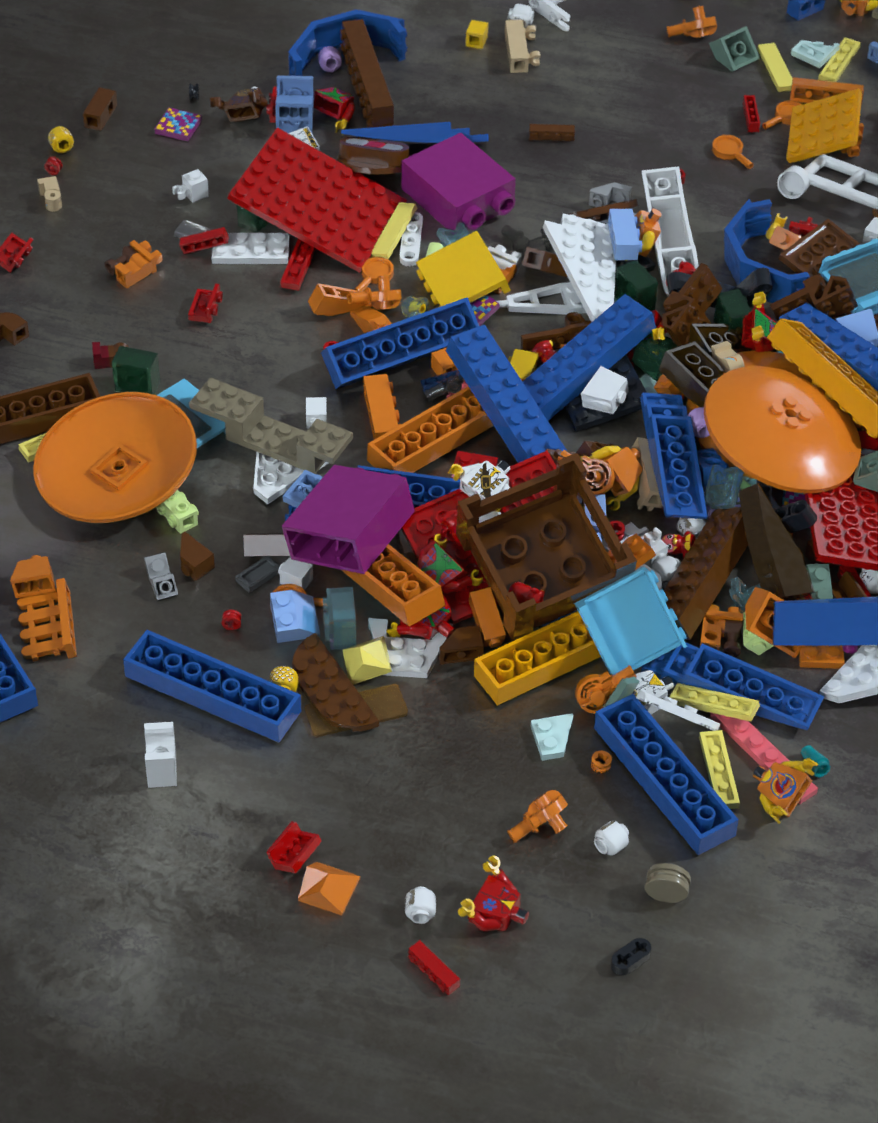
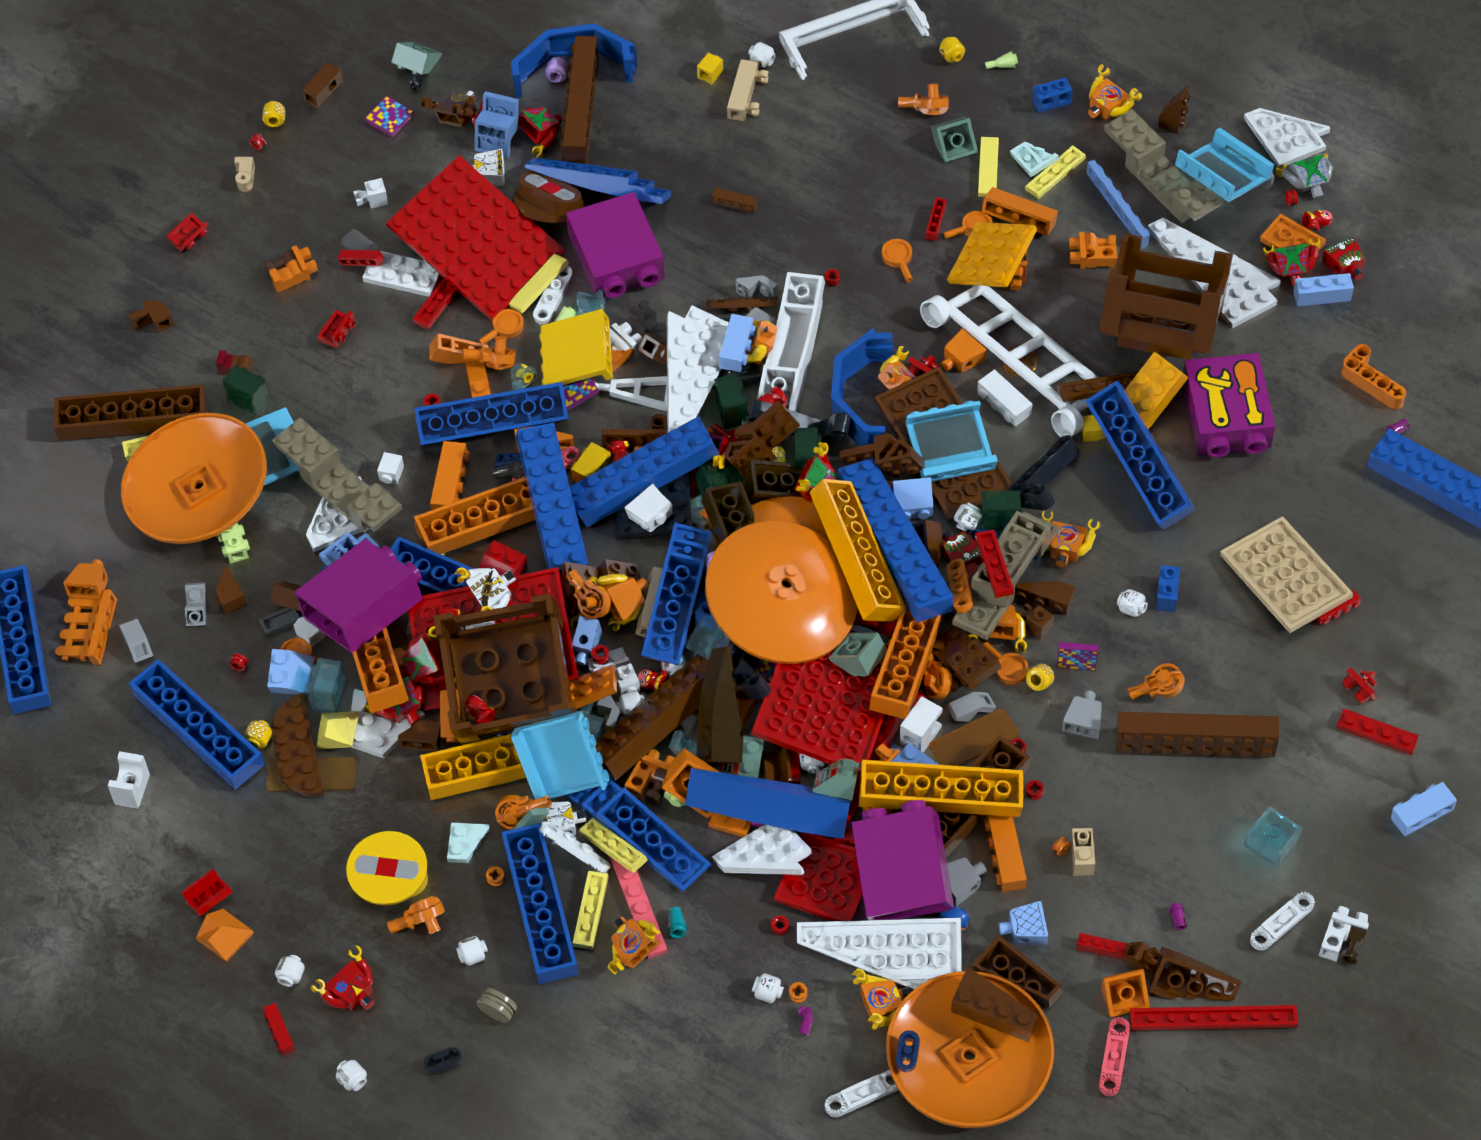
camera: 20 degrees right, 10 degrees up
tan leg [711,341,744,373] -> none
none -> light grey slope [119,619,153,663]
none -> white head [336,1060,367,1091]
none -> yellow piece [346,831,428,905]
none -> slope [391,42,442,76]
none -> orange torso [941,328,987,373]

